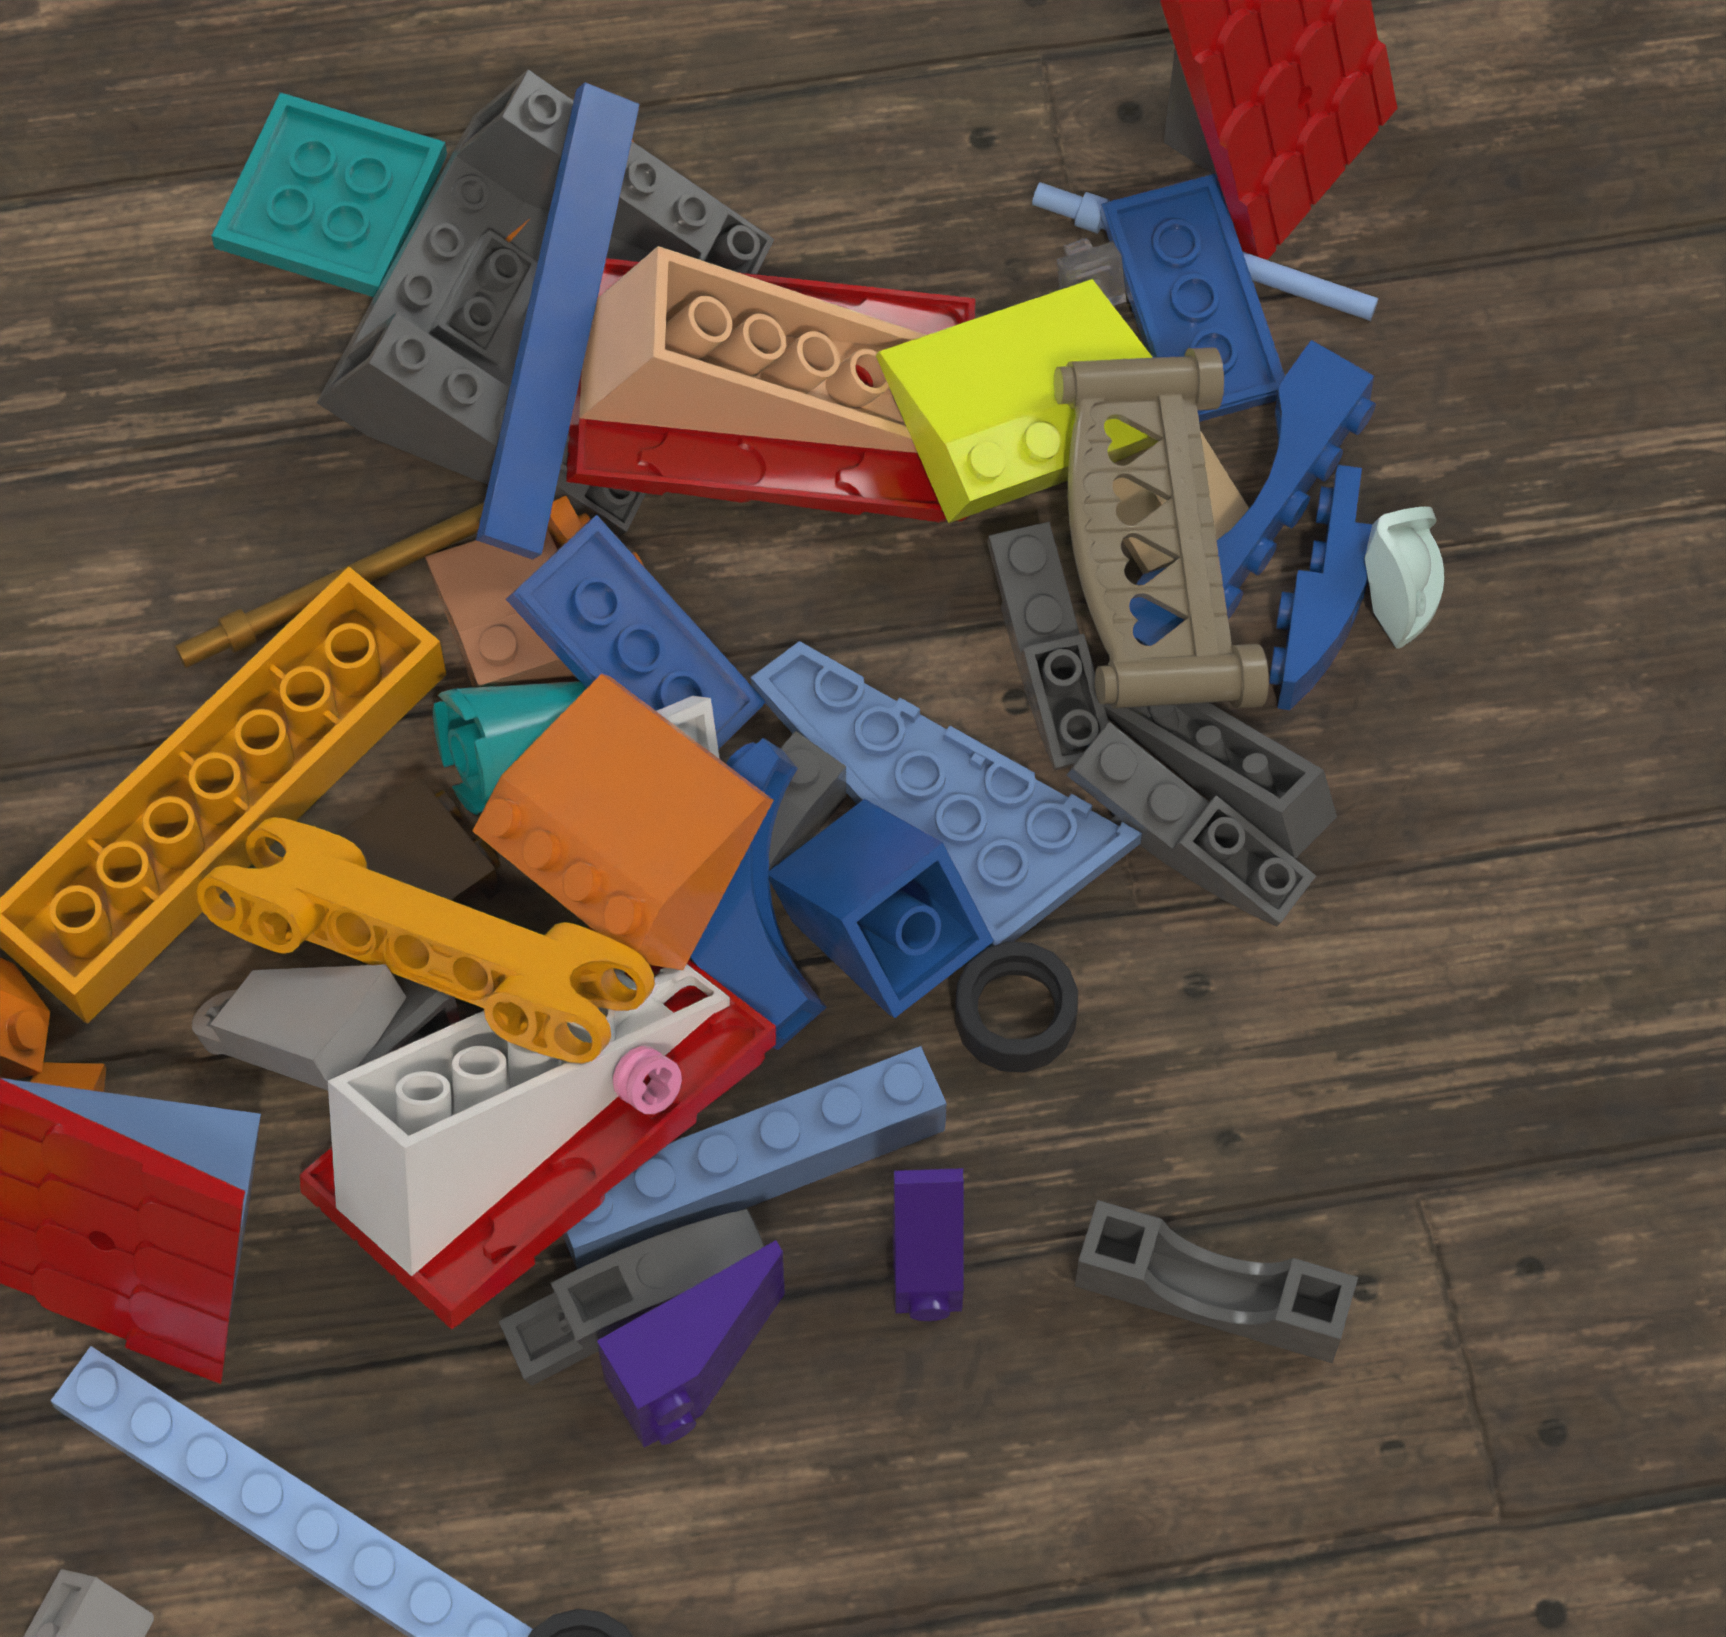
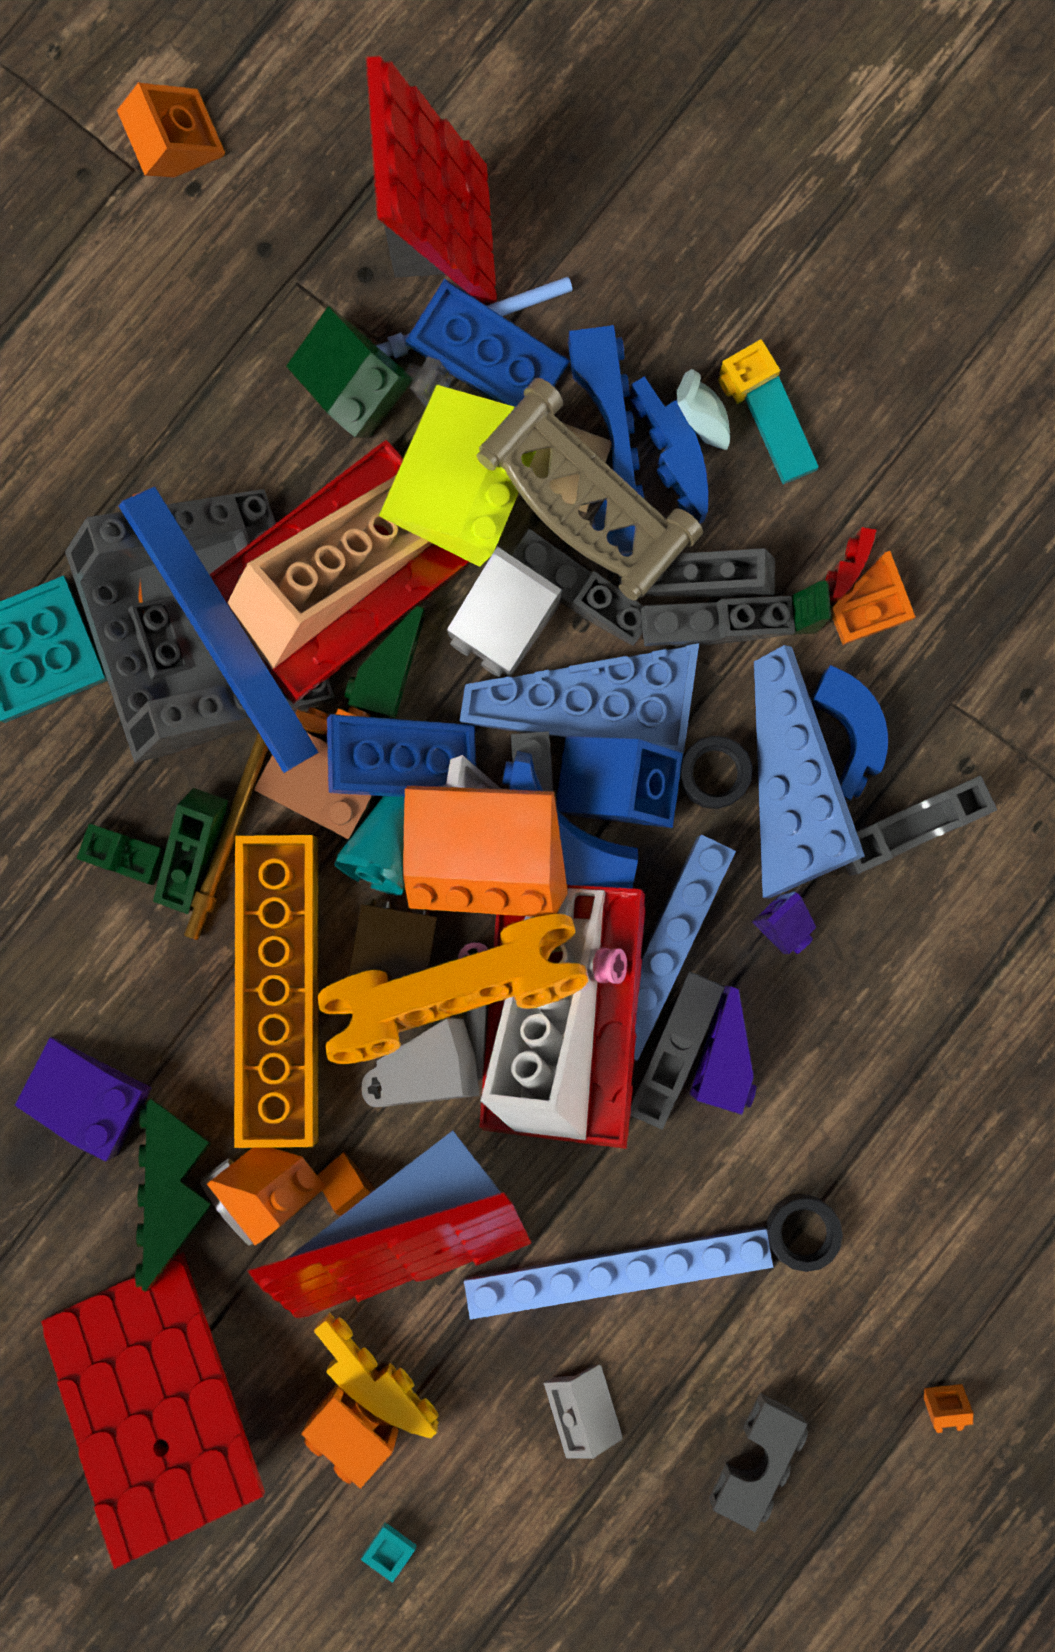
camera: 40 degrees left, 20 degrees up
none -> dark green slope [76,823,166,885]
none -> dark green slope [153,788,228,915]
none -> dark green slope [286,306,413,438]
none -> dark green slope [345,606,426,719]
none -> slope [447,547,561,677]
none -> yellow bracket [718,339,780,404]
none -> teal tile [745,376,819,485]
none -> medium blue wing [754,645,865,898]
none -> dark green slope [791,581,831,635]
none -> blue arch [810,665,888,802]
none -> red slope [825,527,876,606]
none -> orange wing [831,551,916,645]

